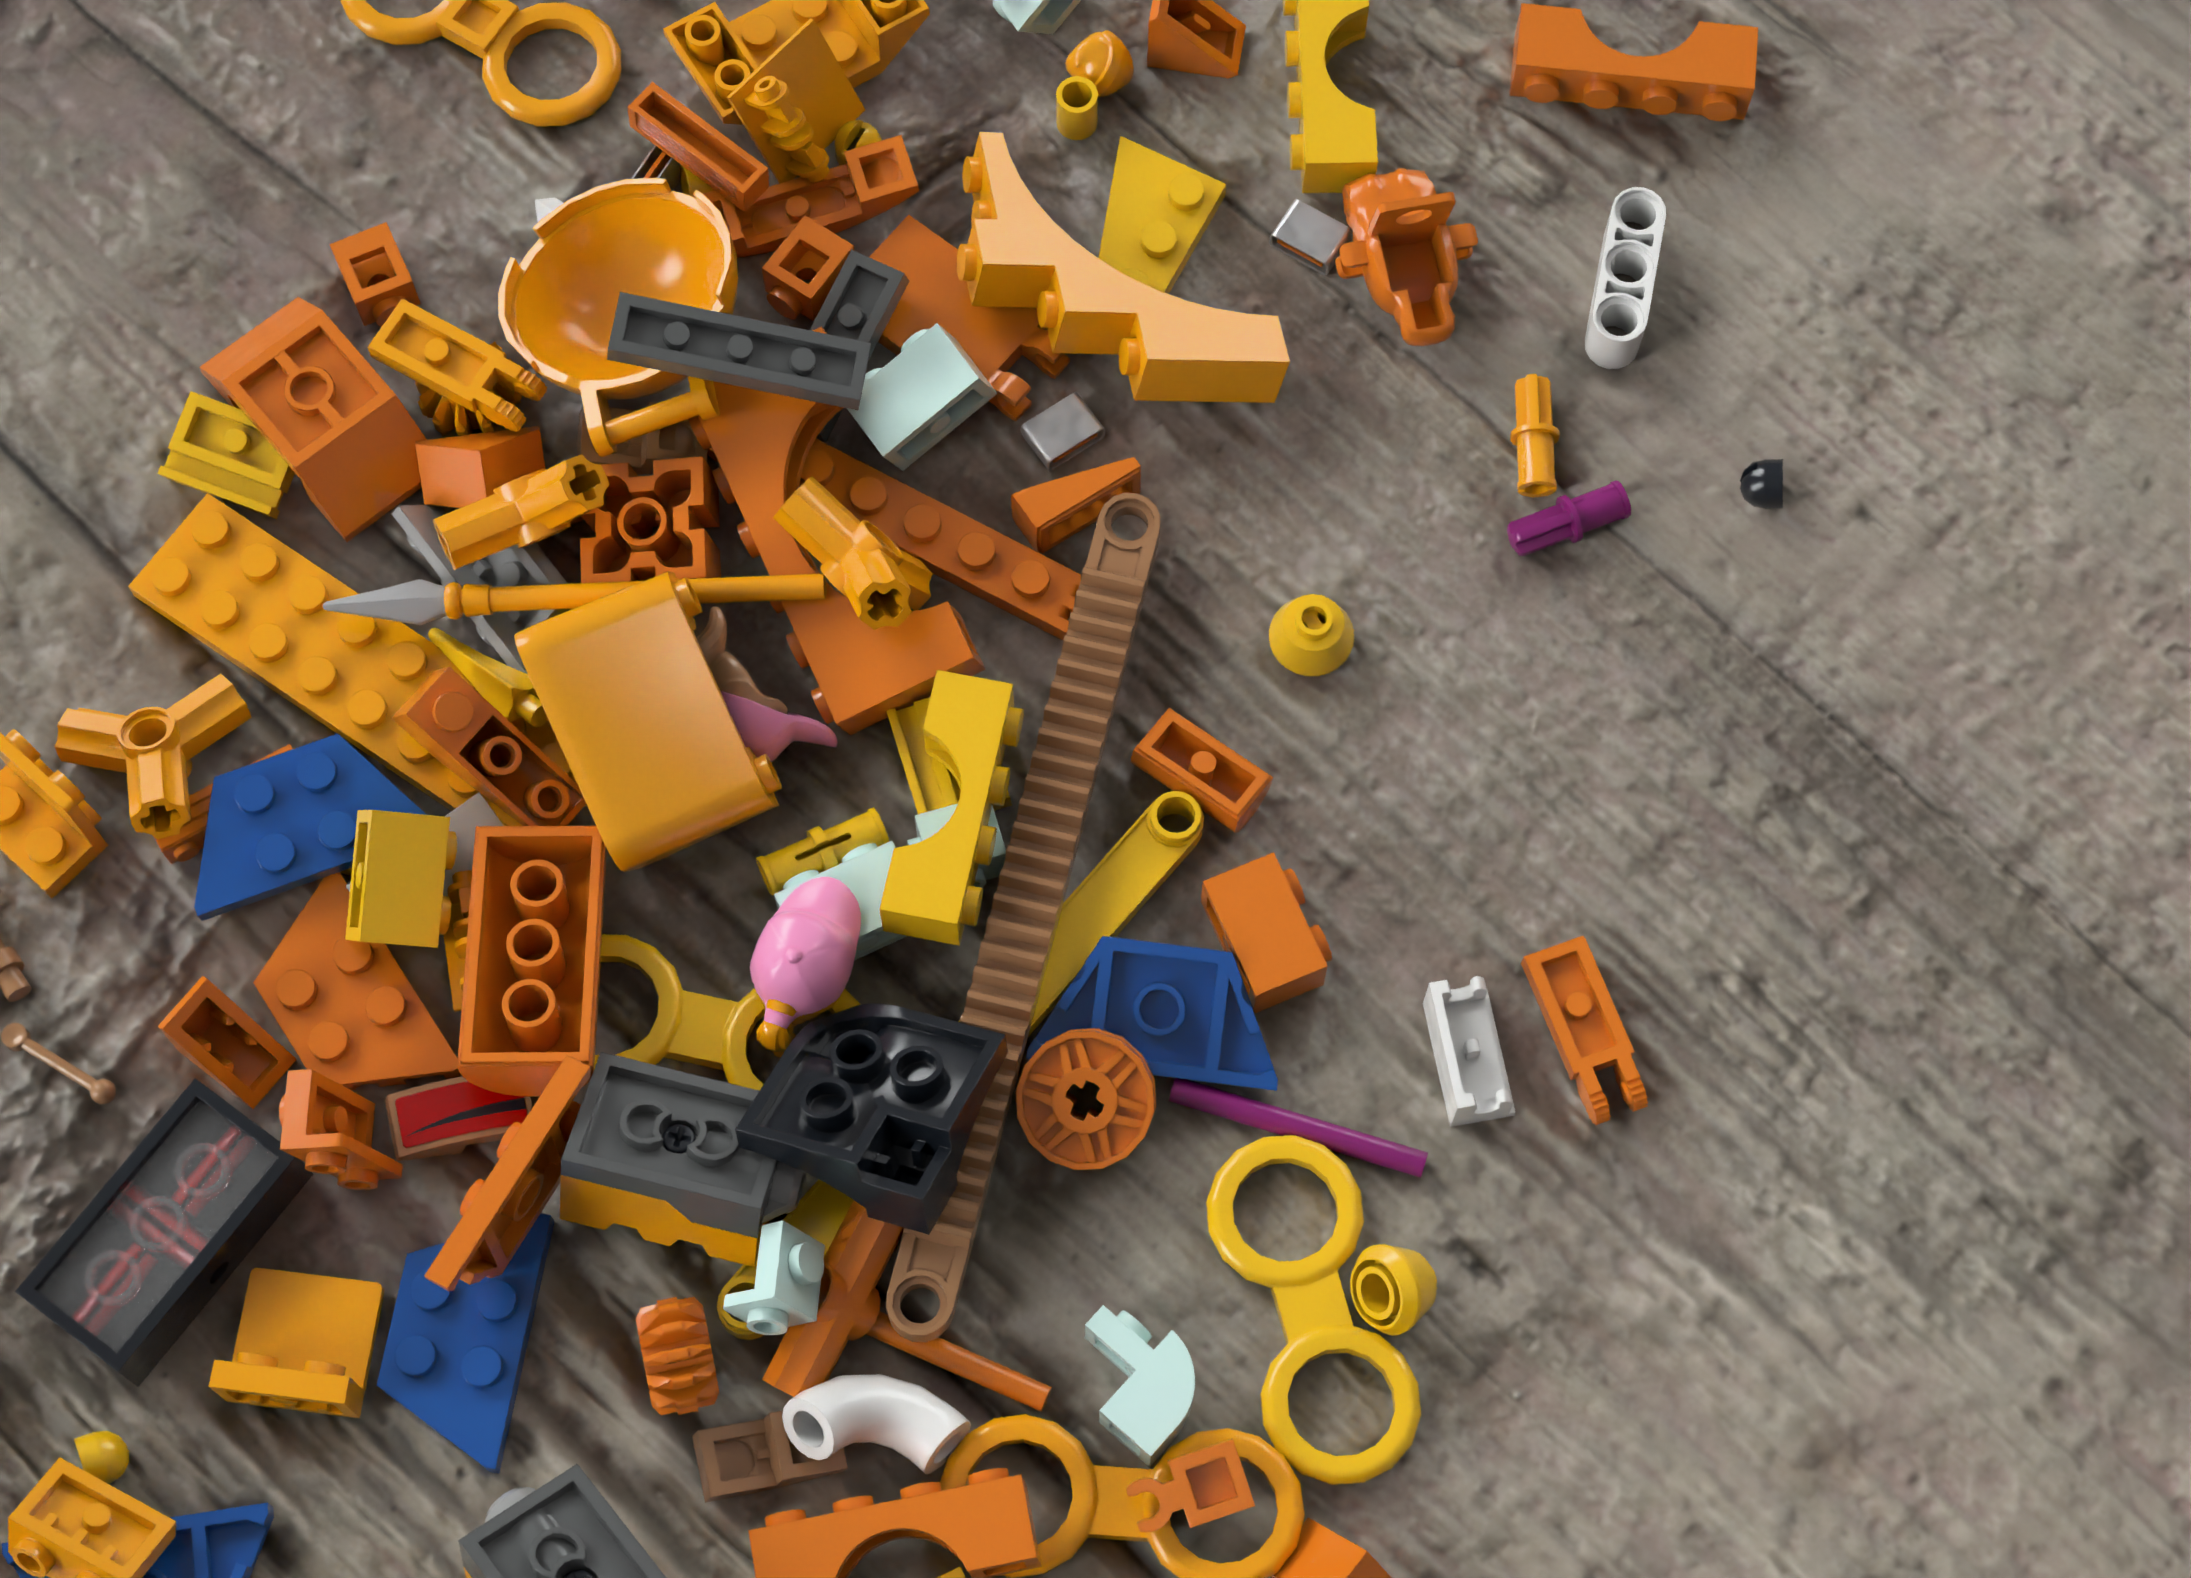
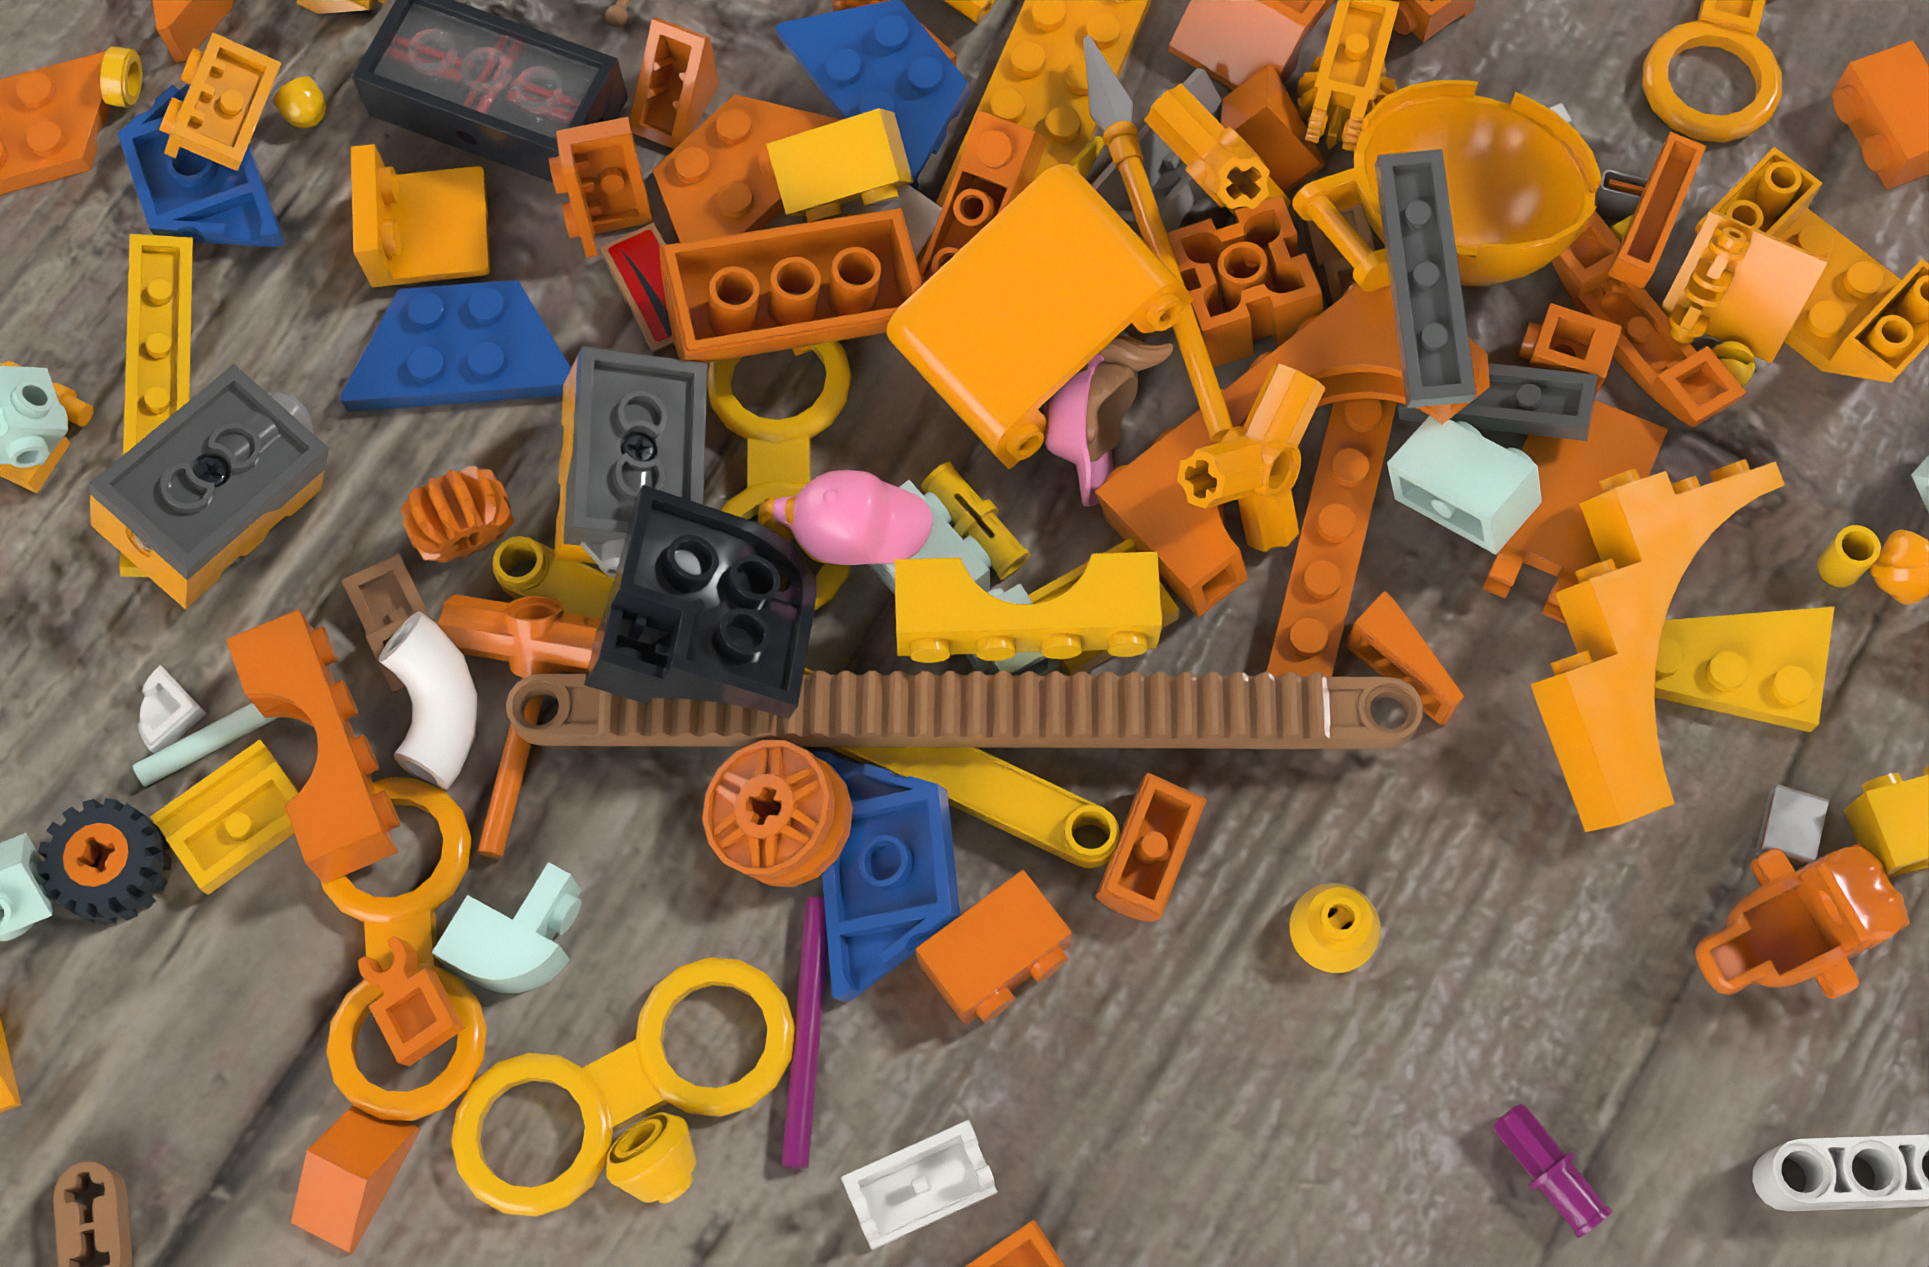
camera: 80 degrees right, 0 degrees up
orange wing [424,1055,591,1292] -> none
light aqua bracket [723,1220,825,1335] -> none
flat silver piece [1020,392,1105,471] -> none
light orange axle [1510,374,1560,497] -> none

